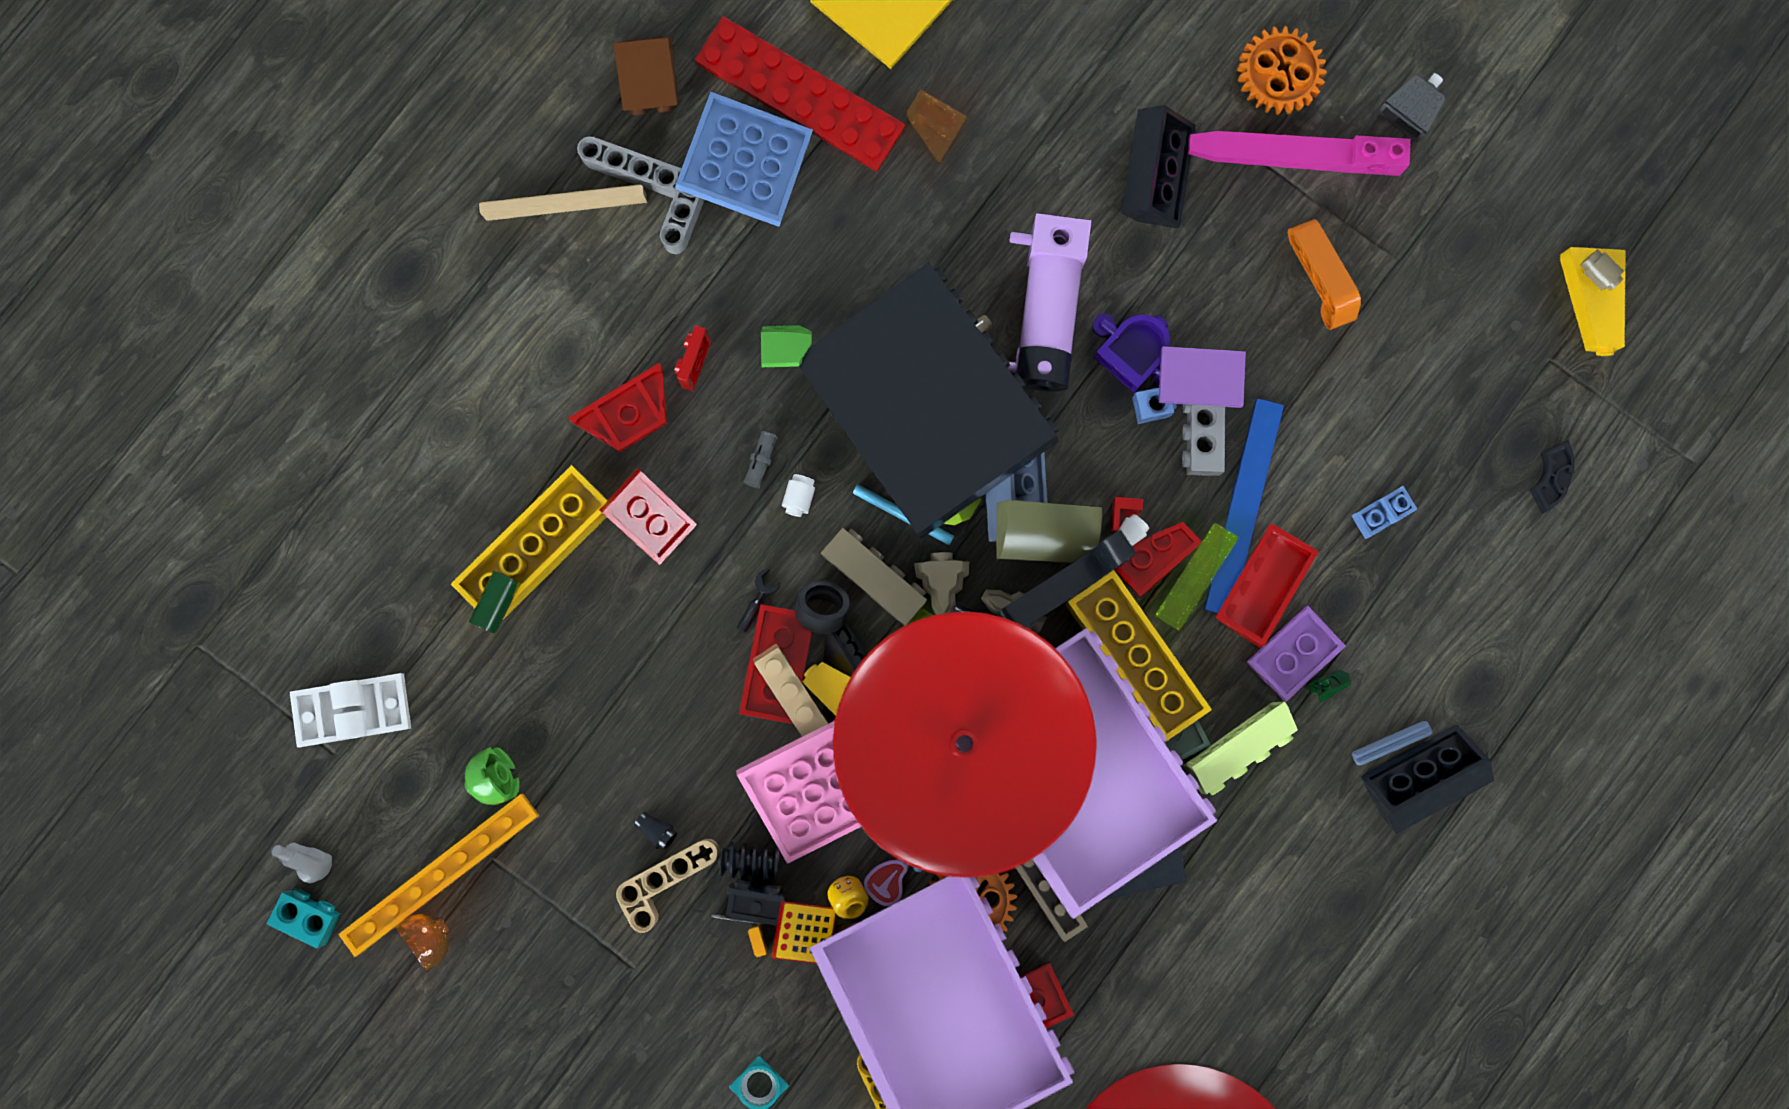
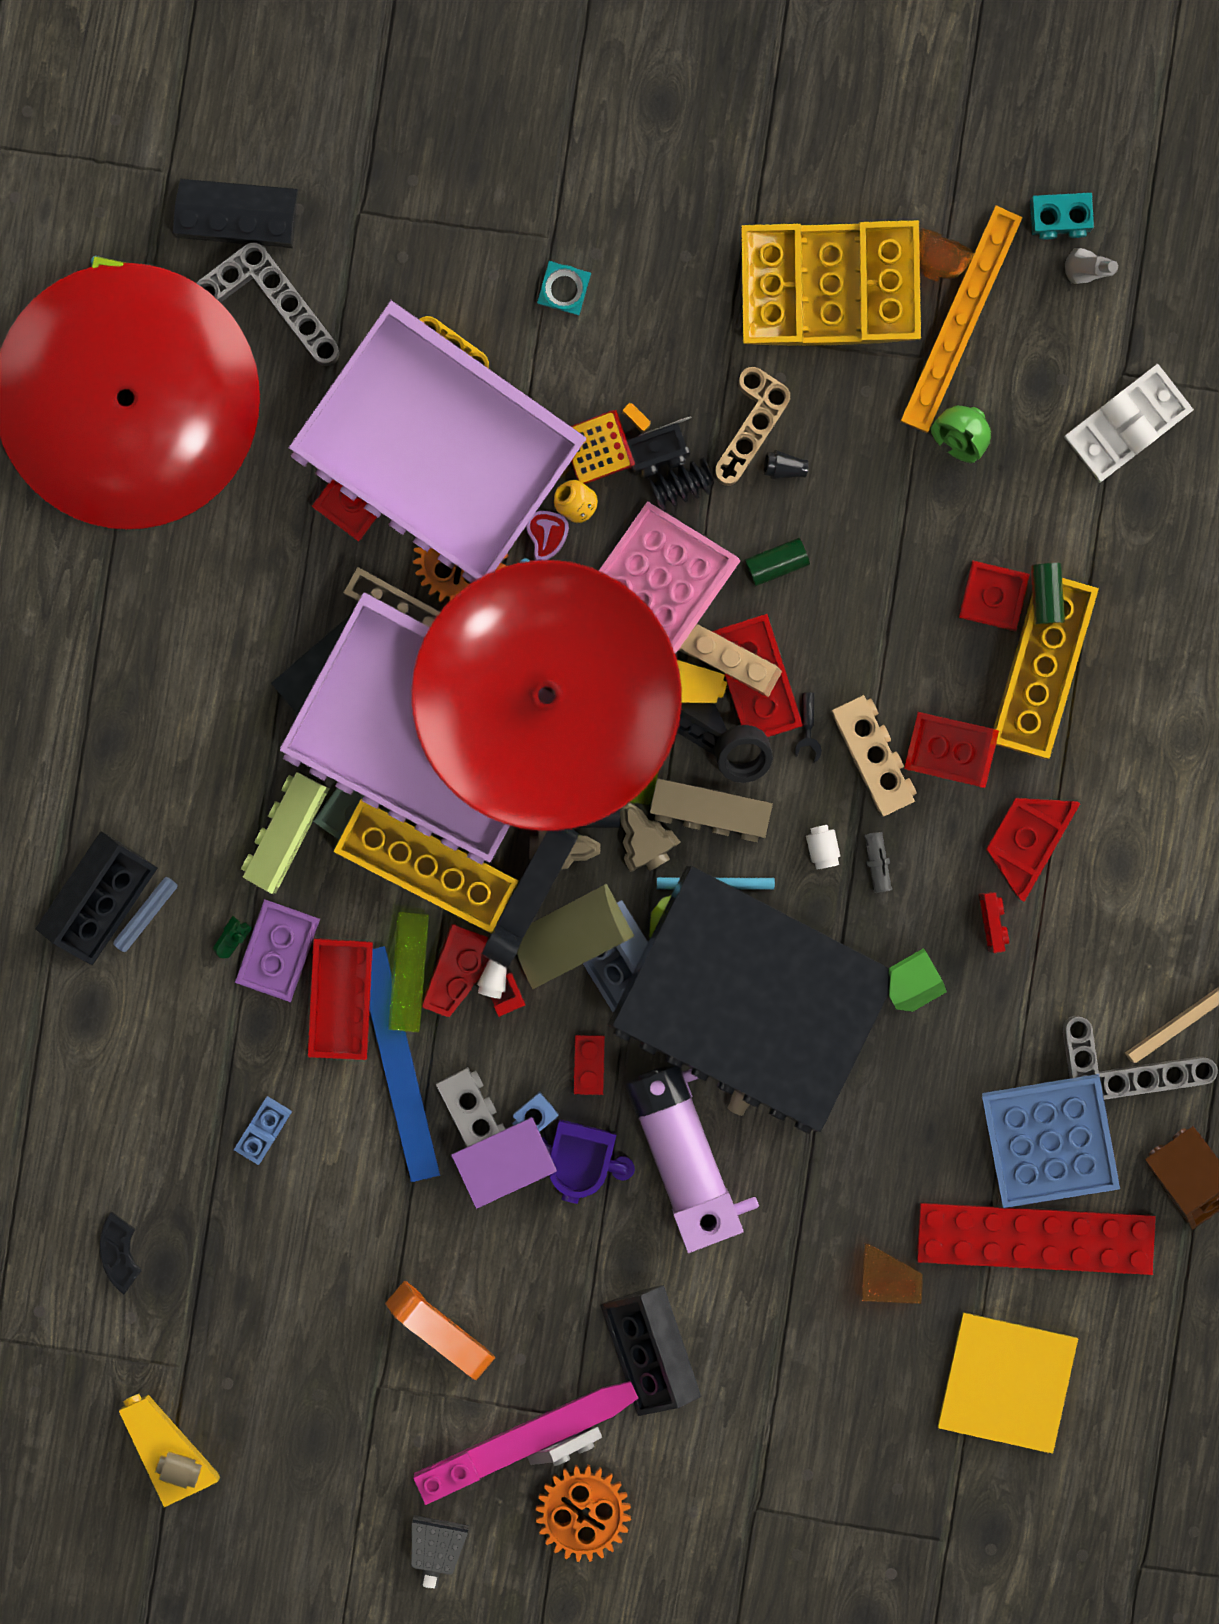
camera: 155 degrees right, 5 degrees up
none -> light grey wing [527,1427,602,1466]
none -> red plate [574,1035,605,1095]
none -> yellow slope [742,220,921,345]
none -> dark green brick [745,538,810,587]
none -> tan brick [830,695,917,817]
none -> red tile [958,560,1030,632]

